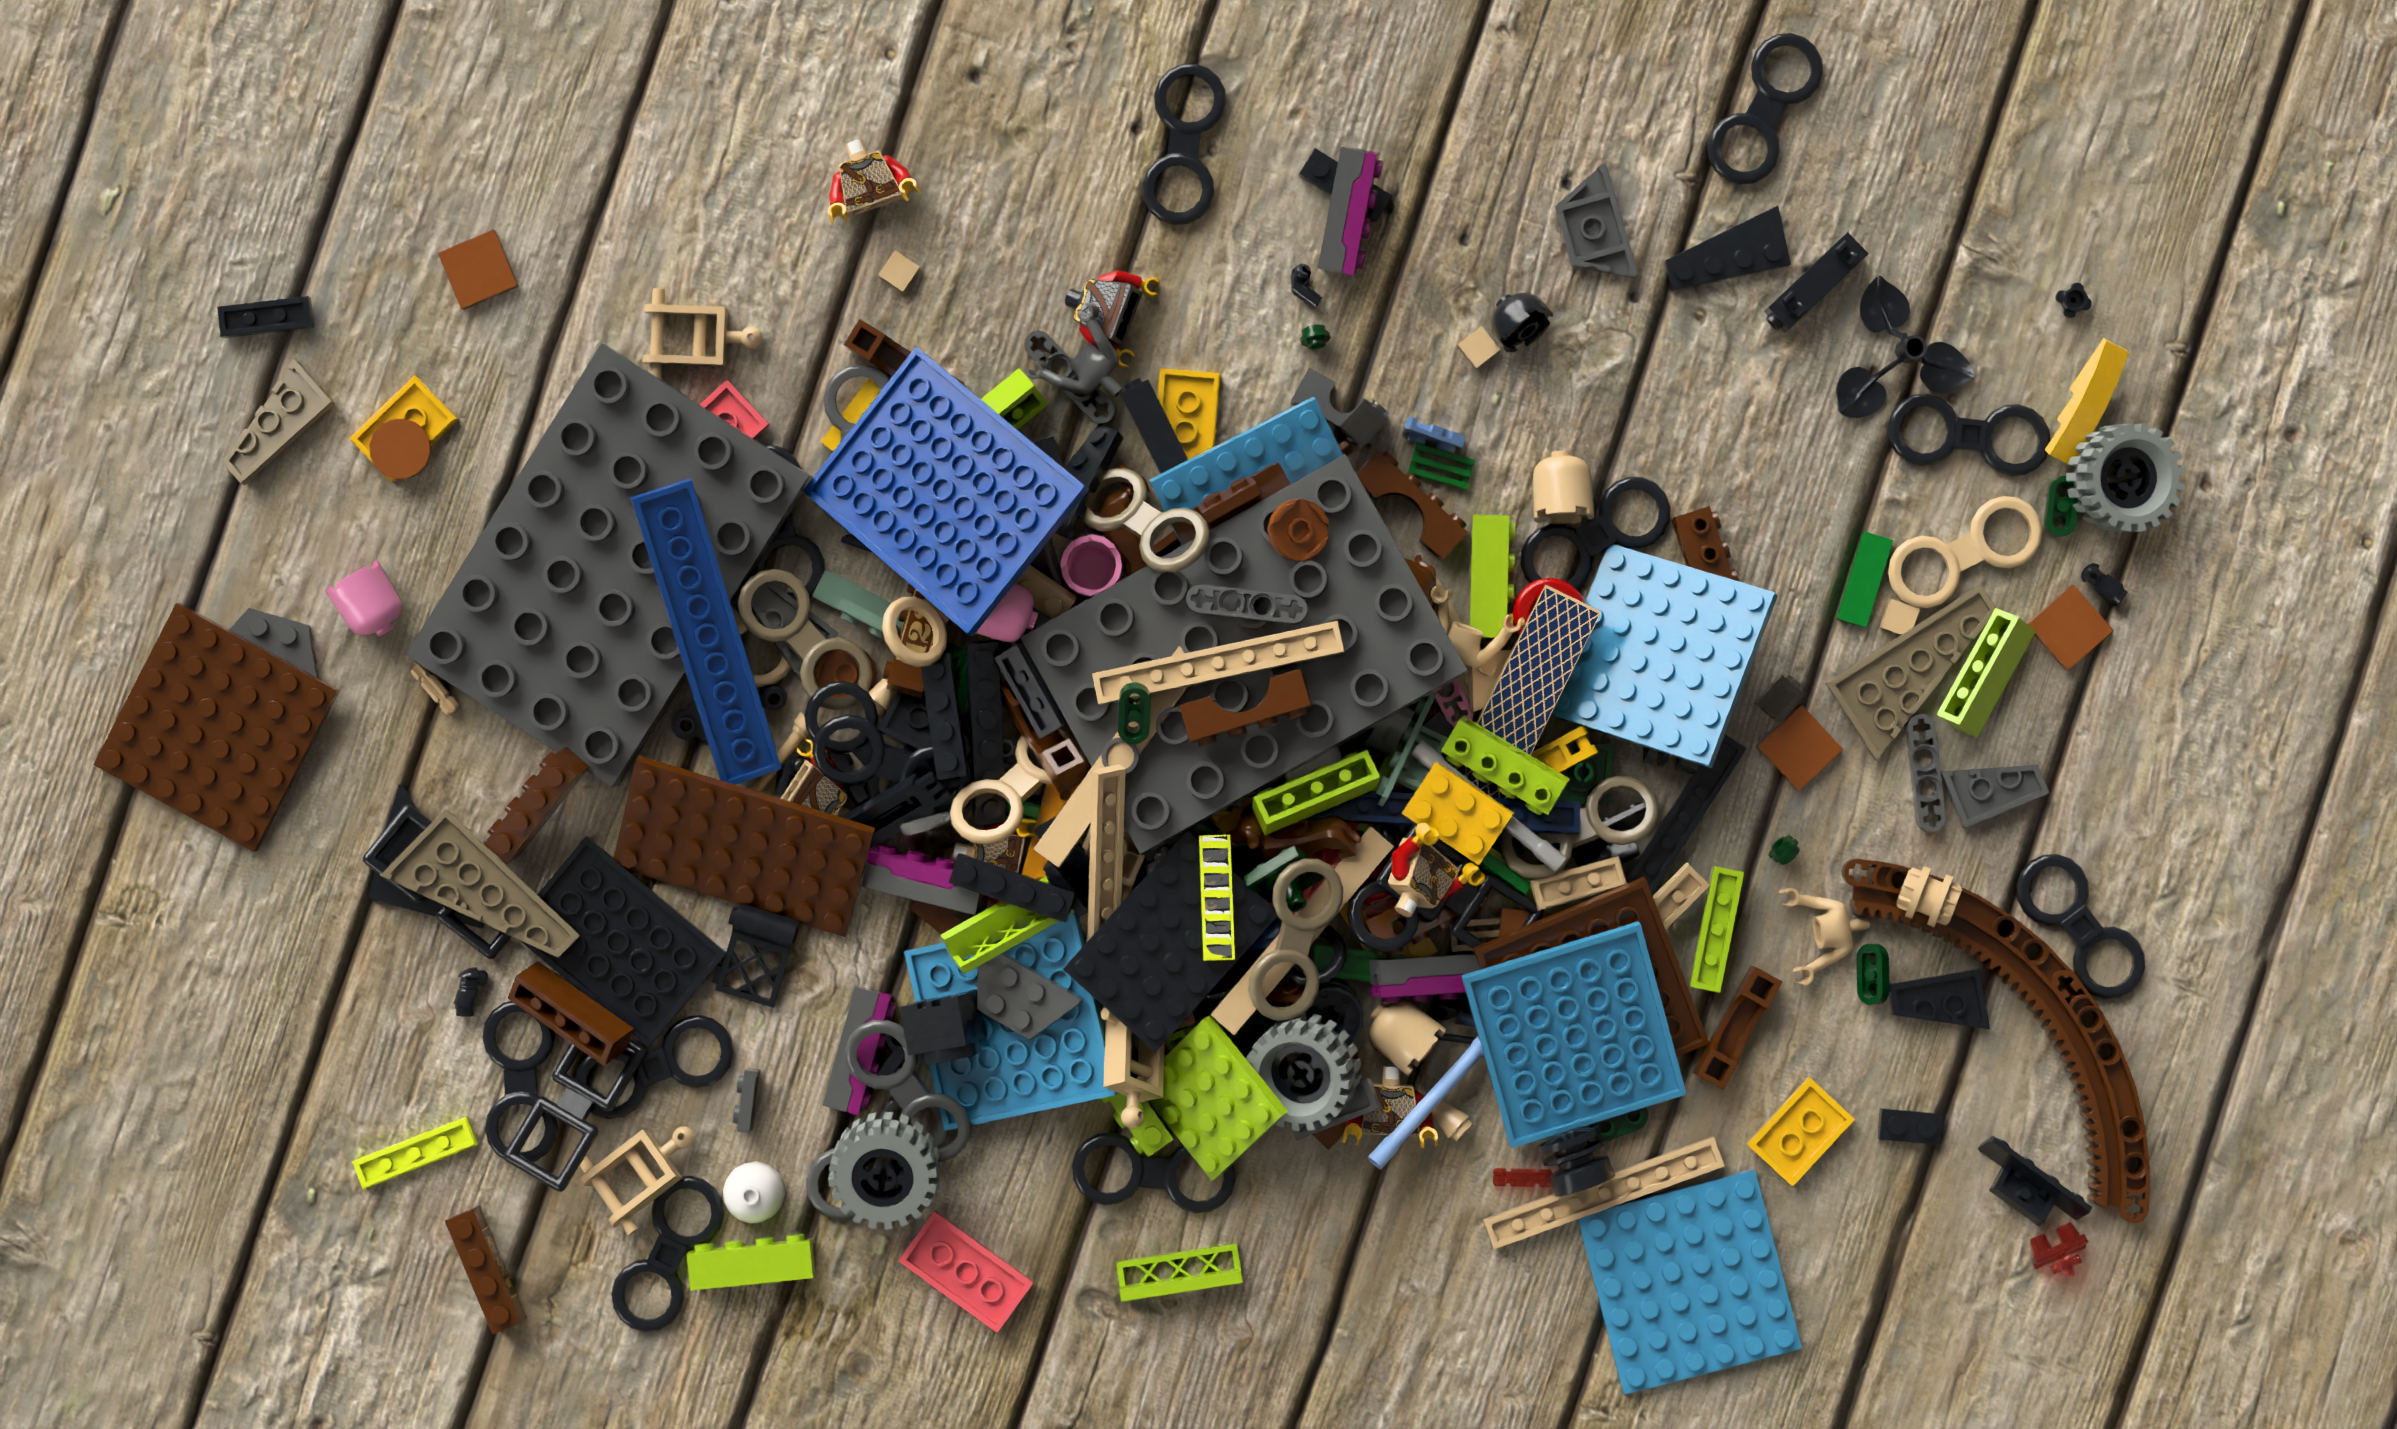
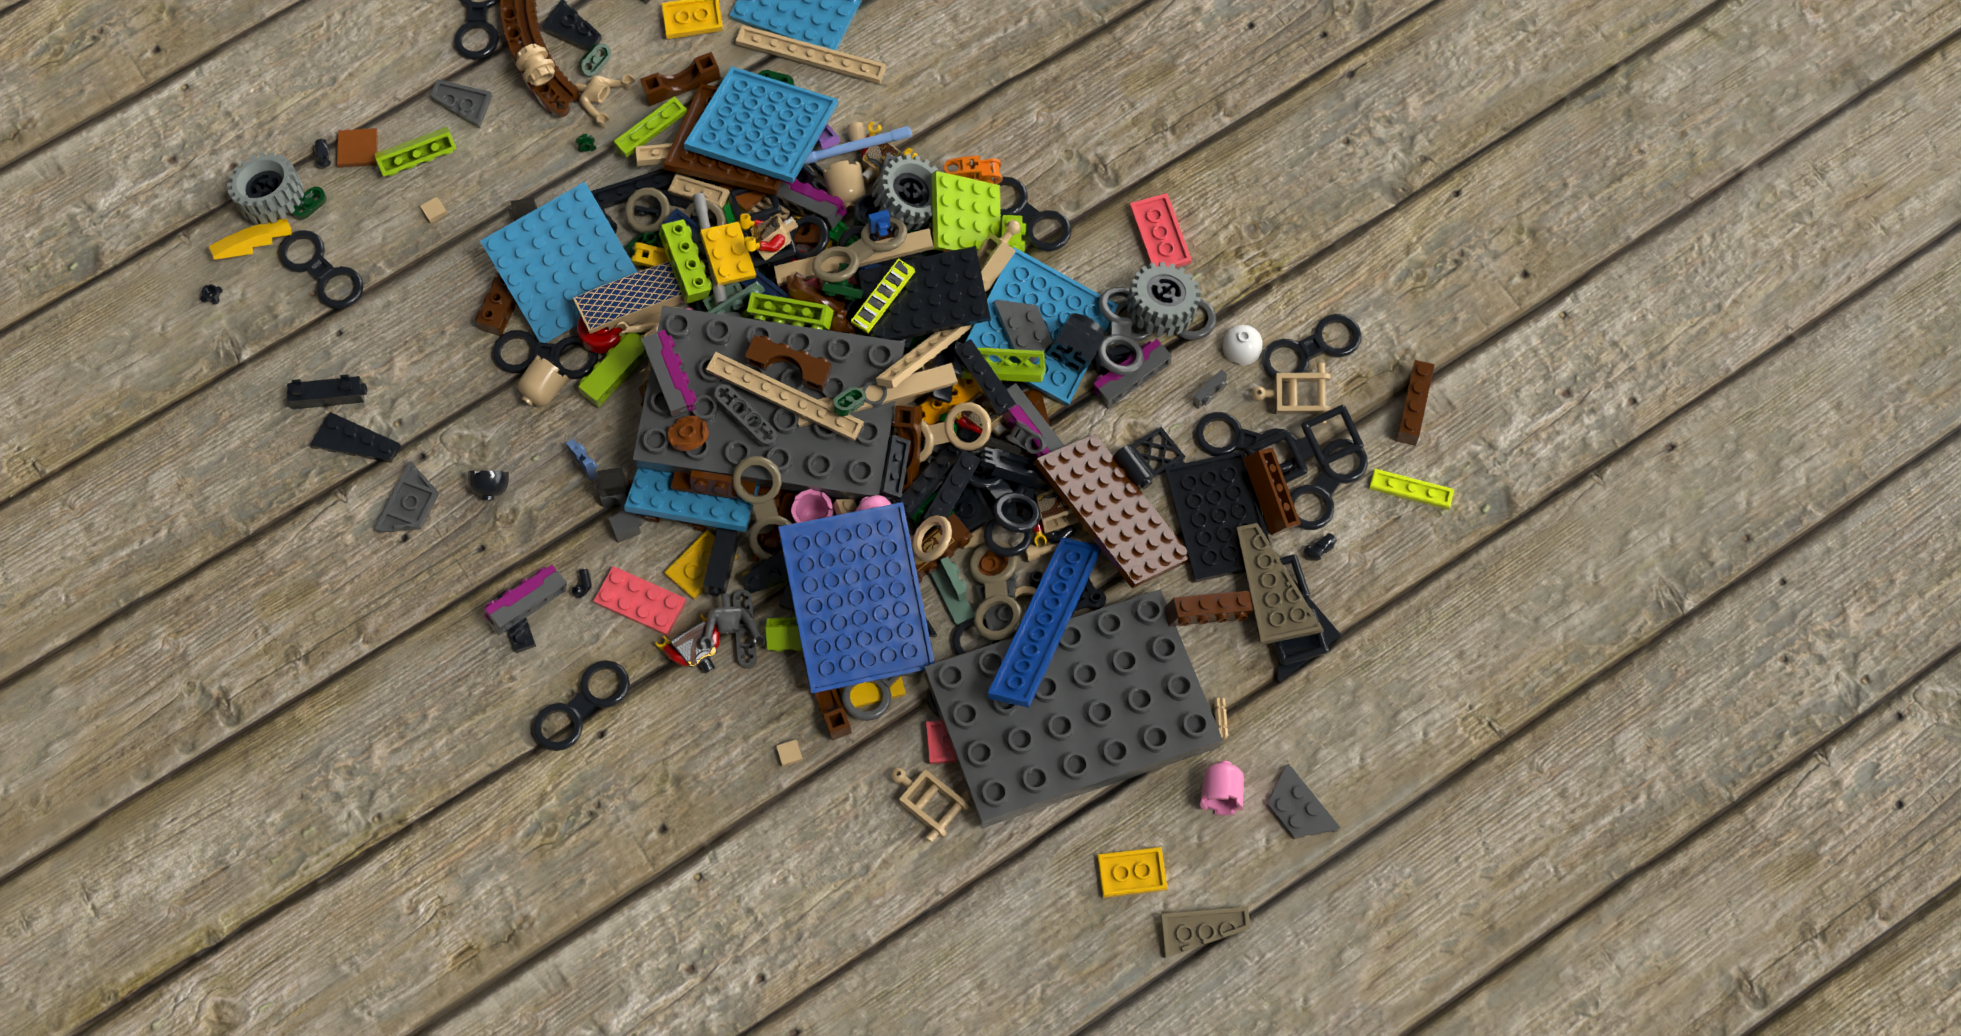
camera: 140 degrees left, 20 degrees down
reddish brown plate [93,603,340,852] -> none
black plate [217,296,314,338] -> none
dark orange tile [369,419,432,480] -> none
dark orange tile [438,230,519,310] -> none
lime brick [687,1234,816,1291] -> none
torso [828,139,921,224] -> none
lime fence [1116,1243,1243,1302] -> none
dark green plate [1300,325,1331,350] -> none
reddish brown arch [1356,450,1468,562] -> none
green tile [1408,443,1475,490] -> none
tan tile [1457,326,1500,369] -> none
clear red axle [1492,1168,1552,1187] -> none
black wheel [1537,1125,1615,1197] -> none
black bar [1707,33,1823,185] -> none
dark orange tile [1756,705,1844,791] -> none
dark tan wing [1825,584,1996,761] -> none
black plant [1836,276,1976,418] -> none
green tile [1836,531,1894,628] -> none
tan bar [1888,496,2043,608] -> none
dark grey beam [1905,714,1946,832] -> none
none -> coral plate [594,566,687,637]
none -> piece [641,330,697,418]
none -> medium lavender tile [817,124,840,150]
none -> blue tile [868,210,890,237]
none -> orange piece [944,155,1003,184]
none -> dark grey piece [1006,420,1047,453]

